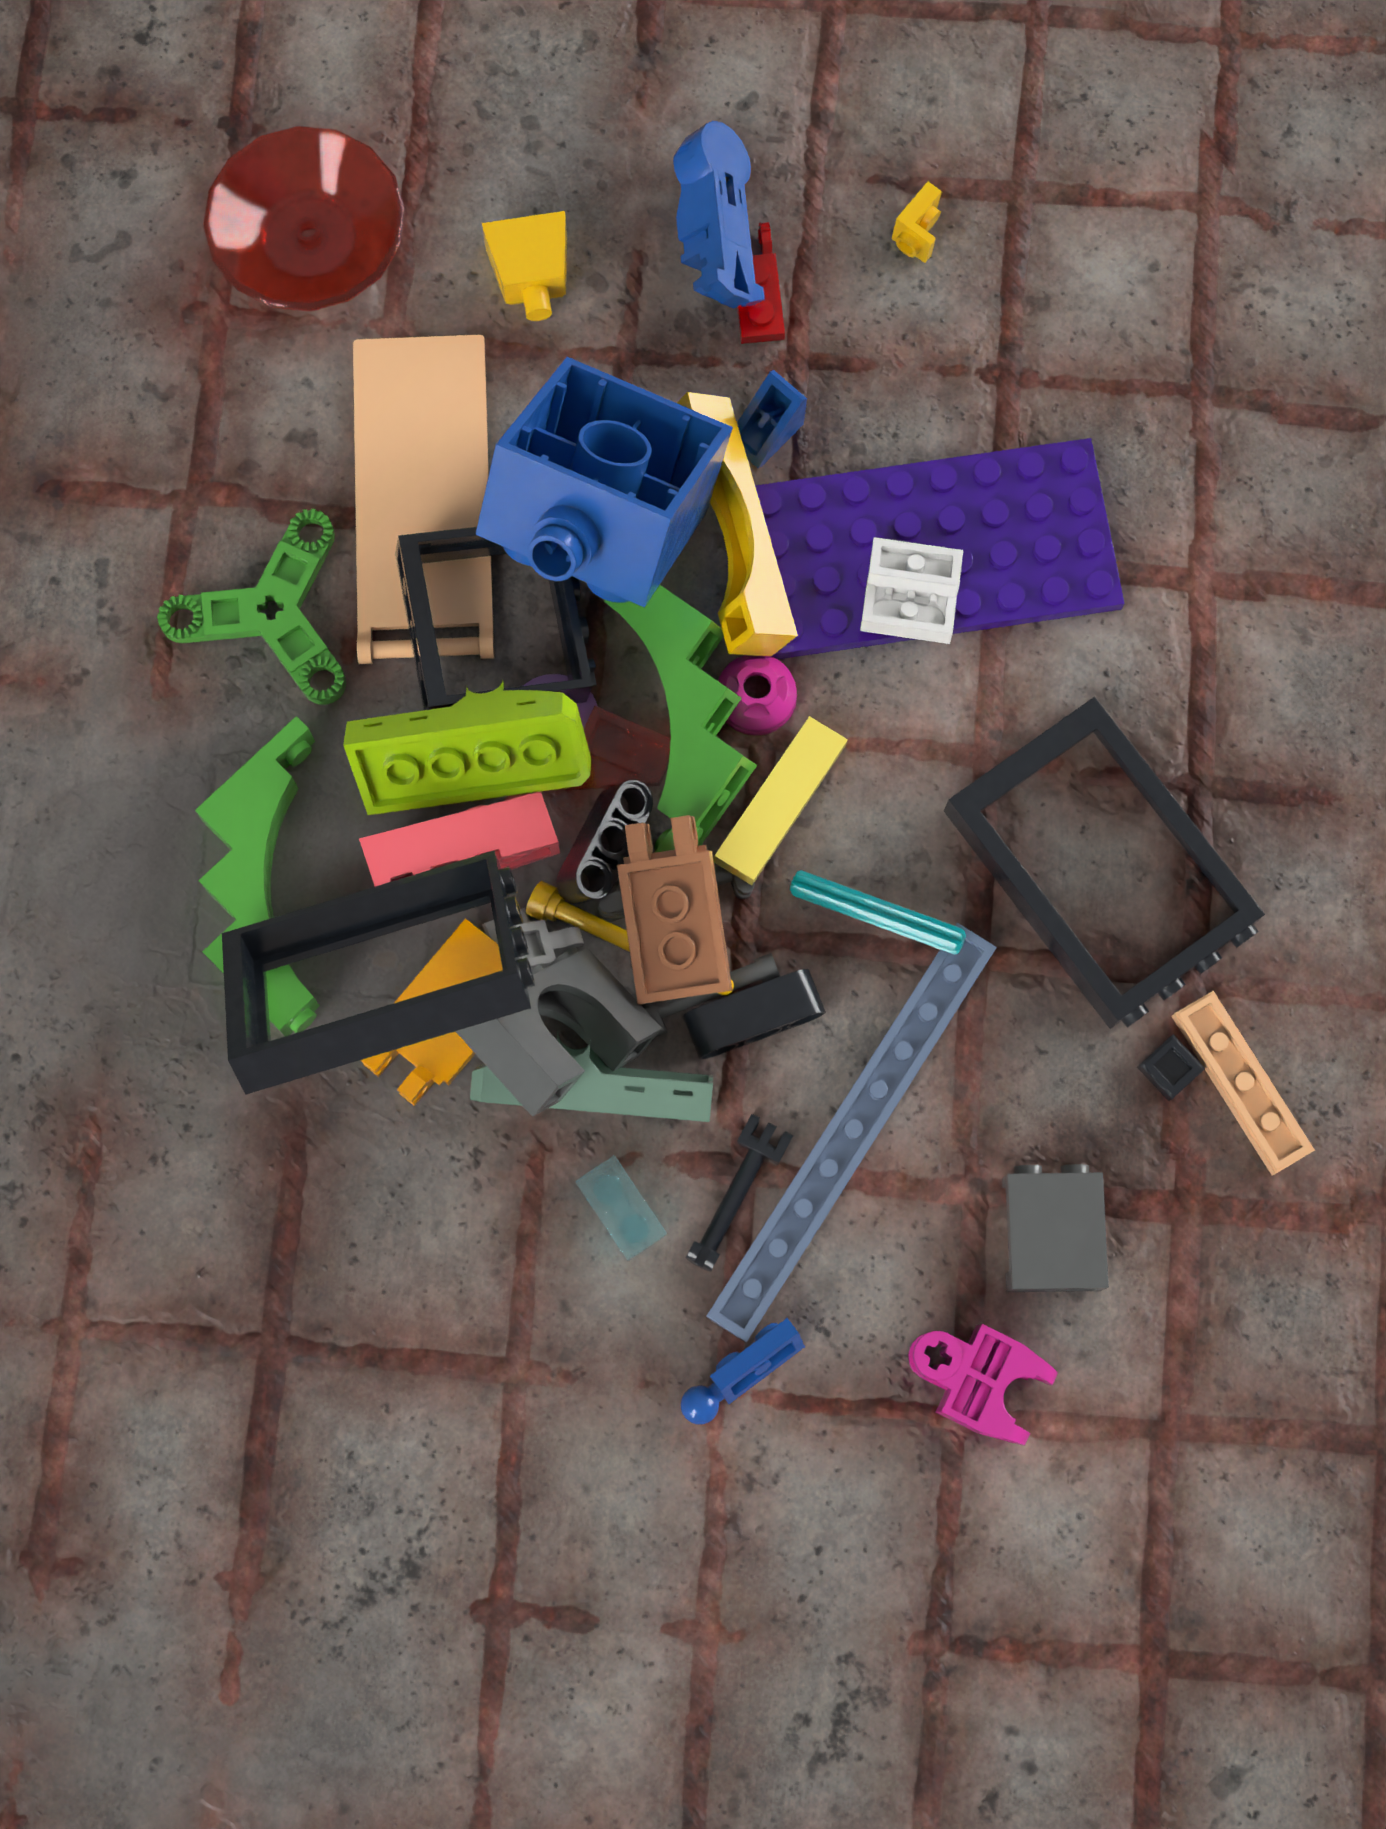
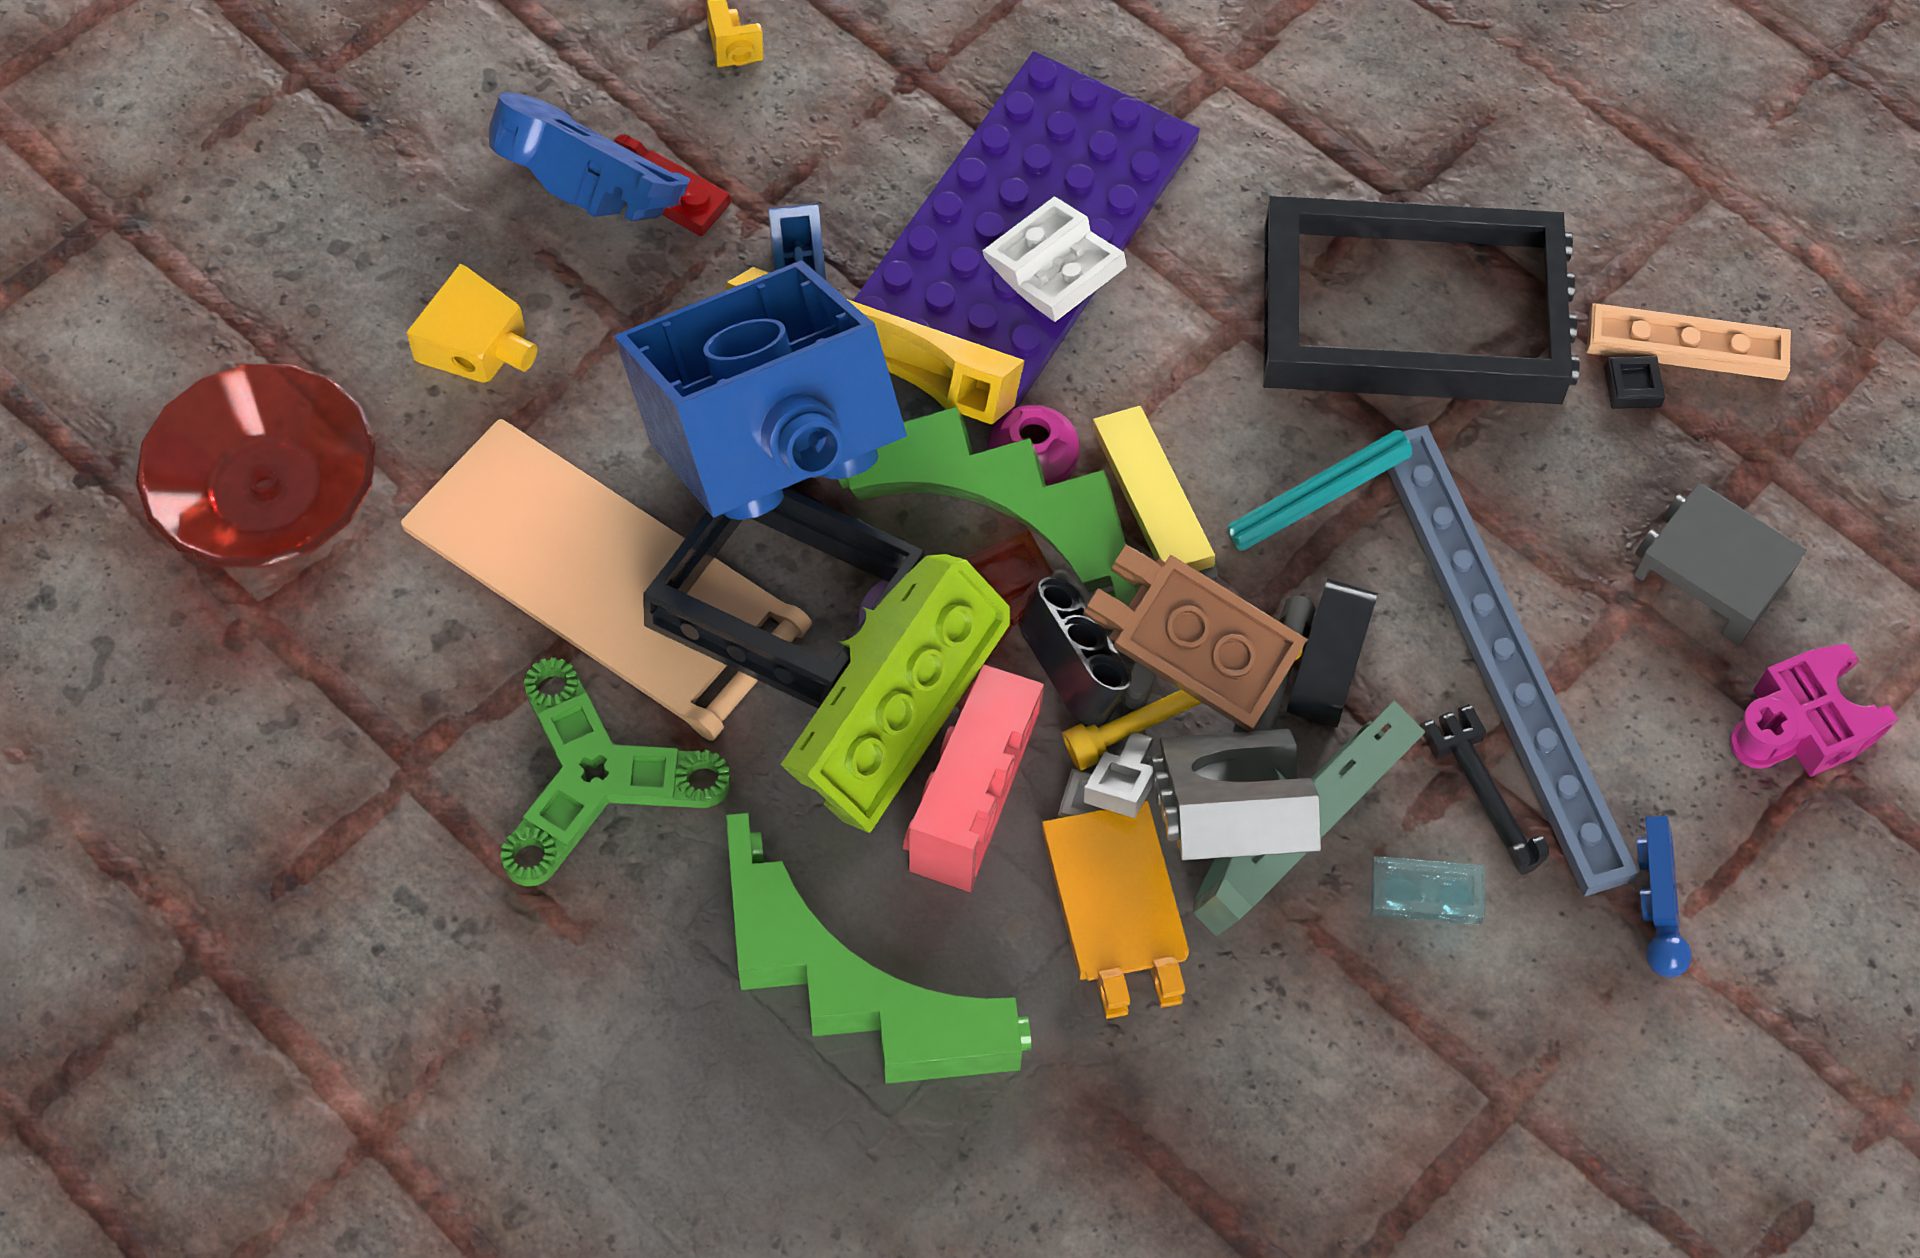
camera: 50 degrees left, 15 degrees down
black window [222,850,535,1095] -> none

